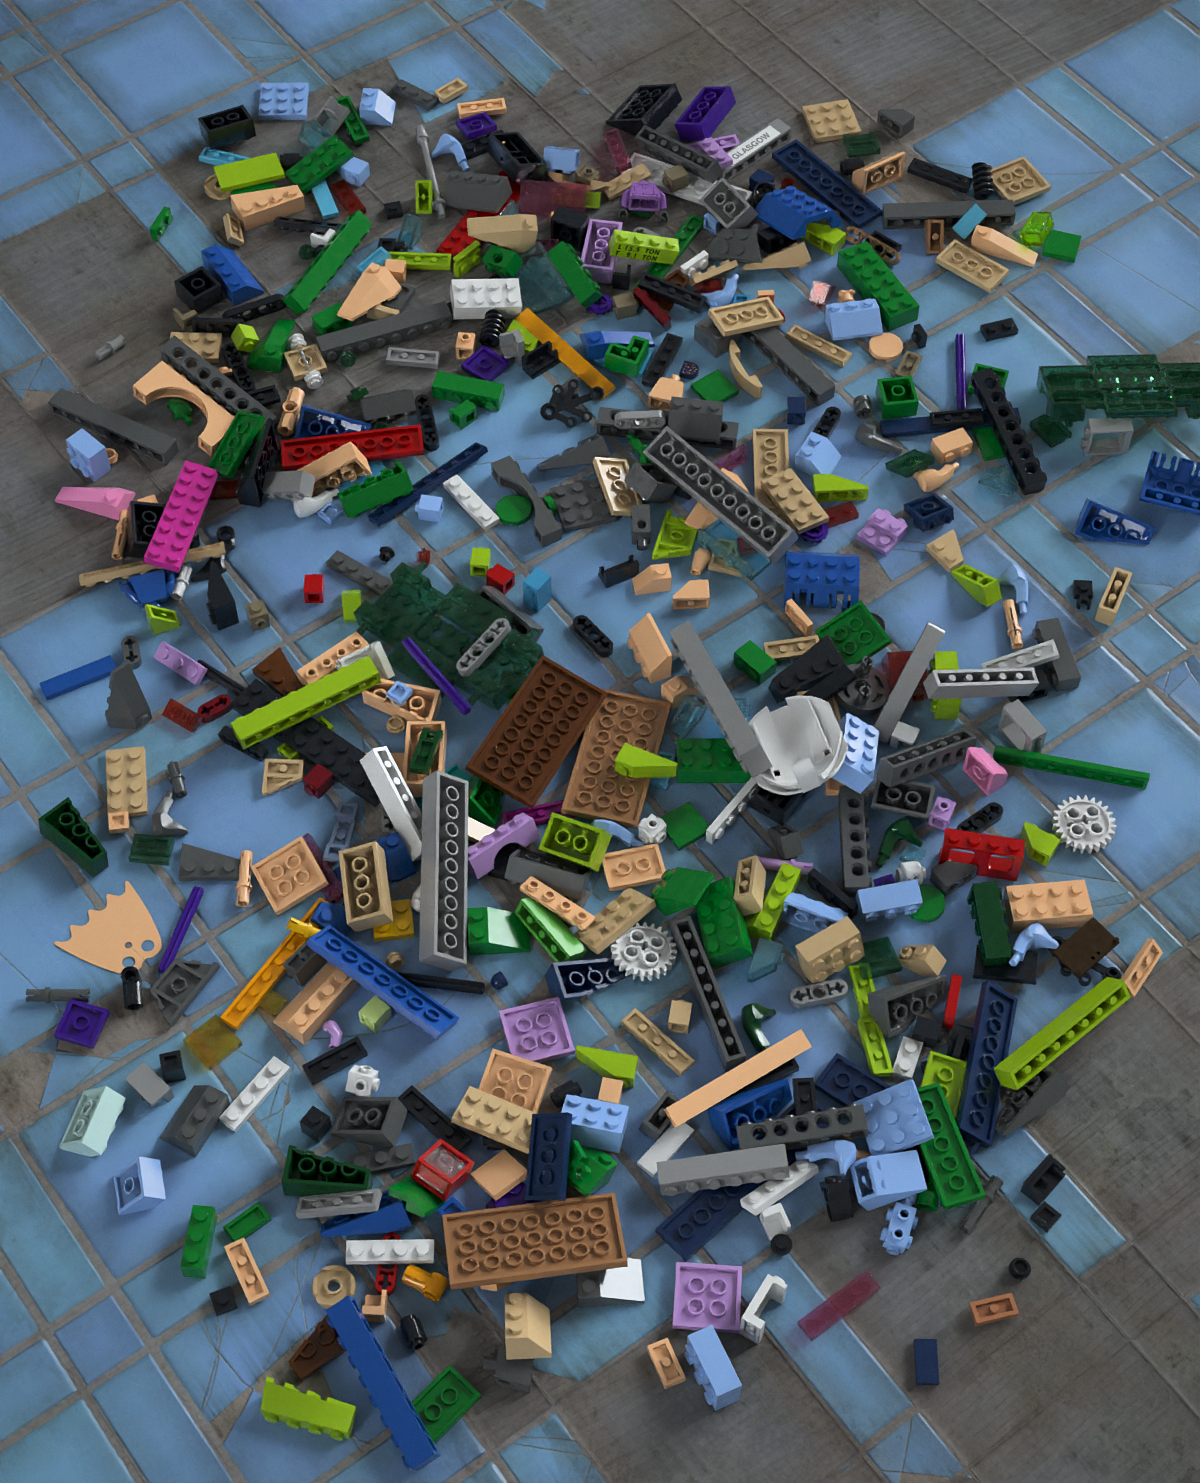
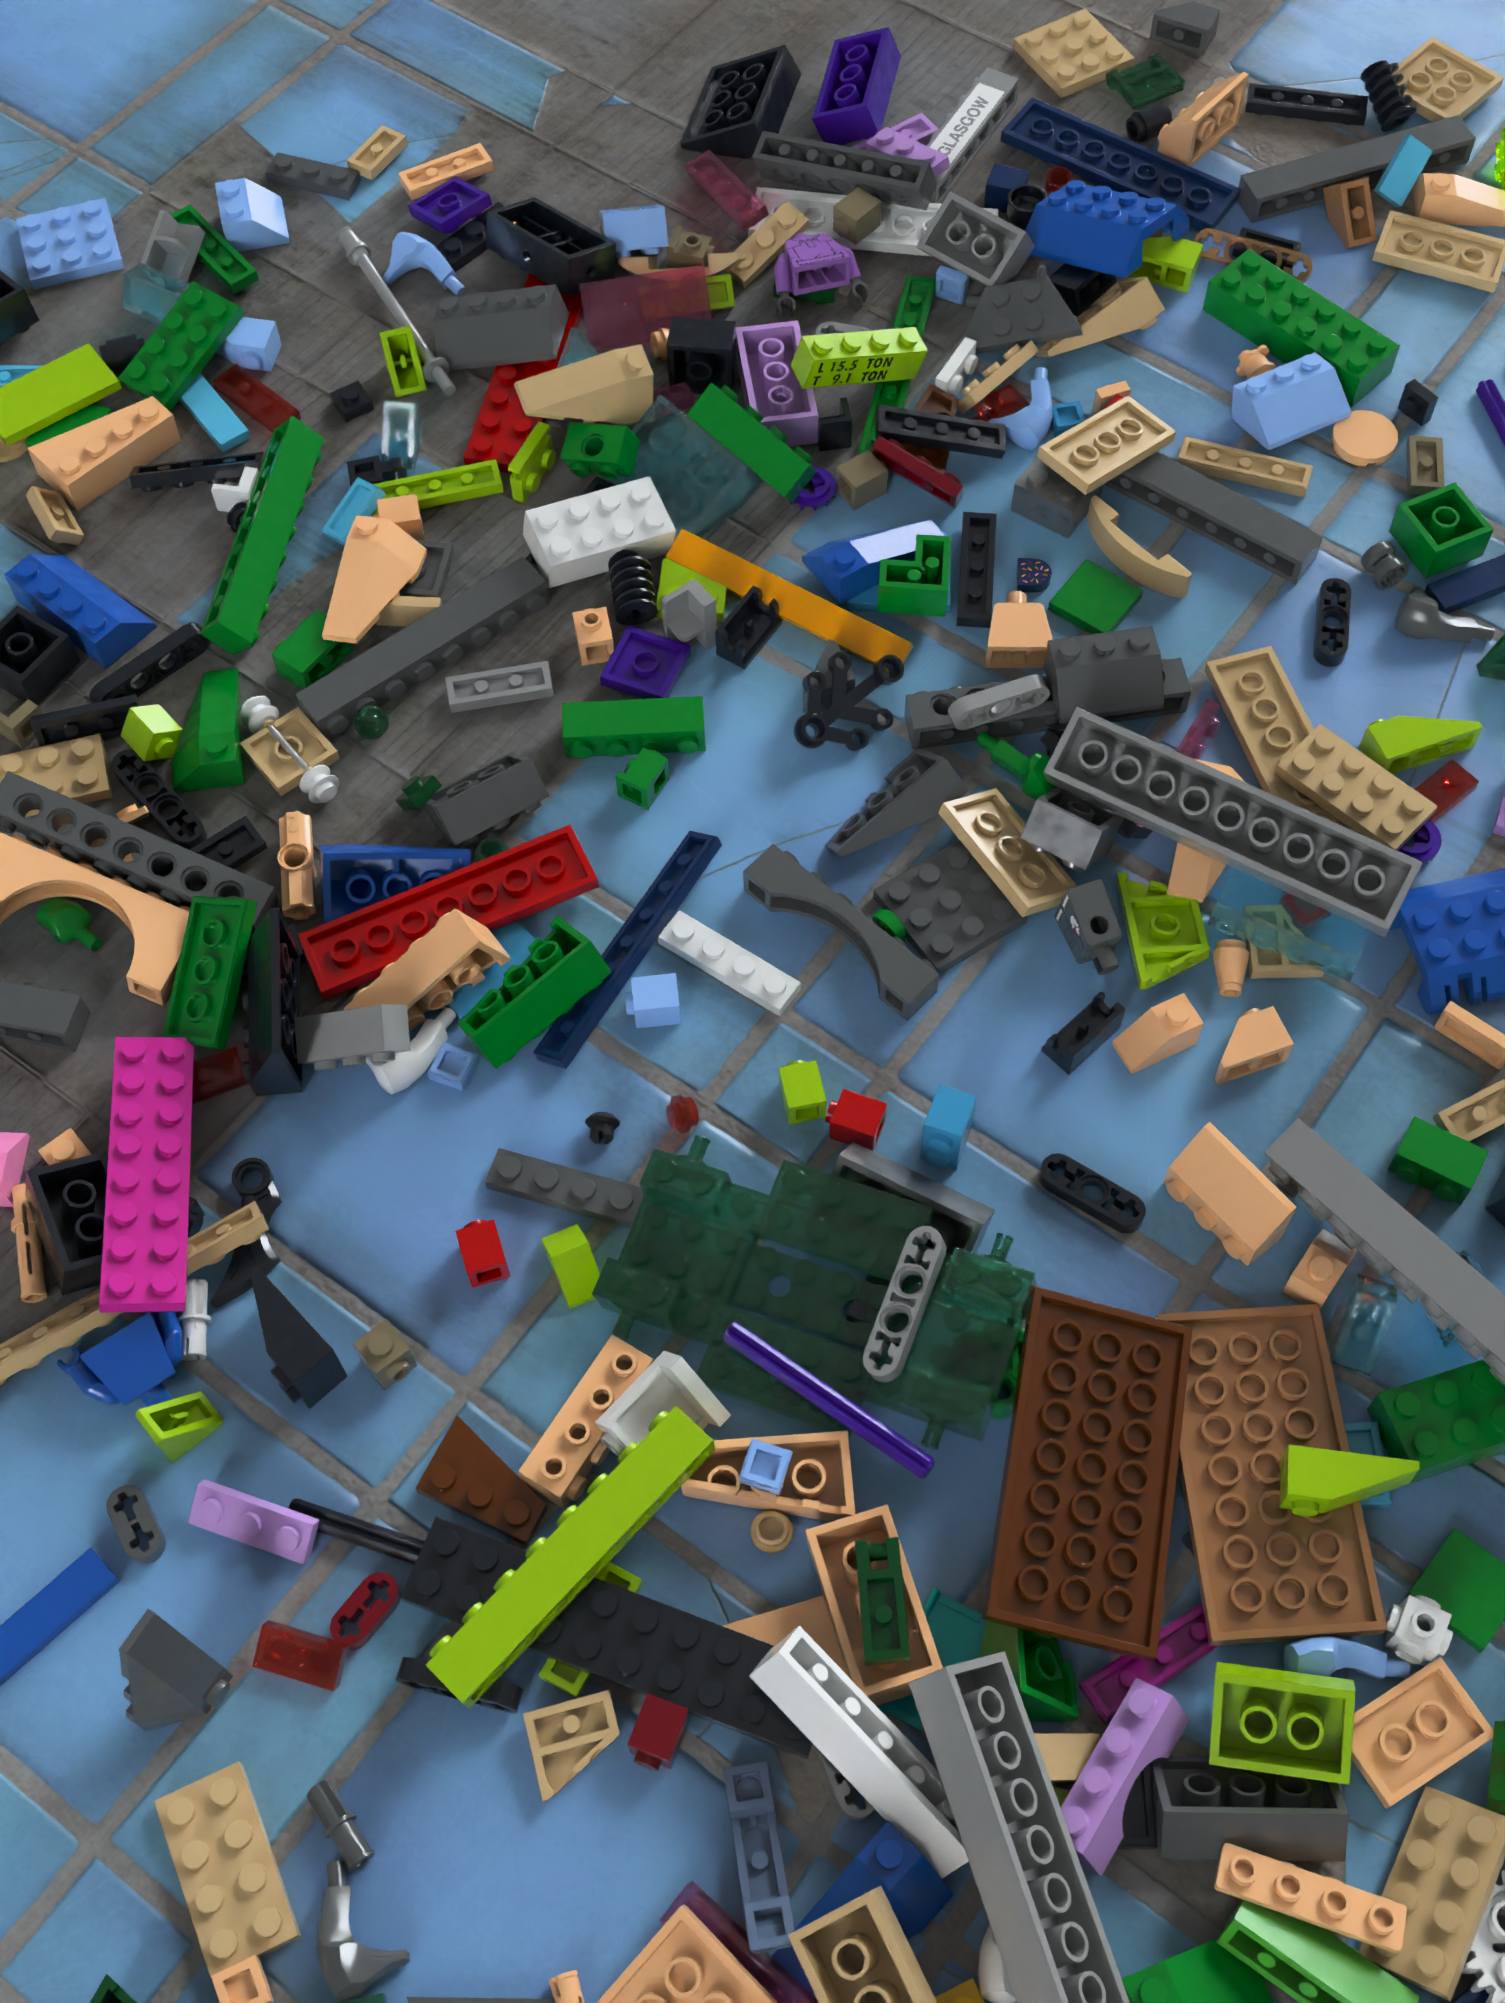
camera: 15 degrees left, 5 degrees up
clear green plate [298,244,314,260] -> none
black beam [415,395,439,451] -> none
green tile [496,495,531,526] -> none
dark blue brick [786,397,806,425] -> none
light blue slope [794,431,841,477] -> none
clear red slope [808,280,836,307] -> none

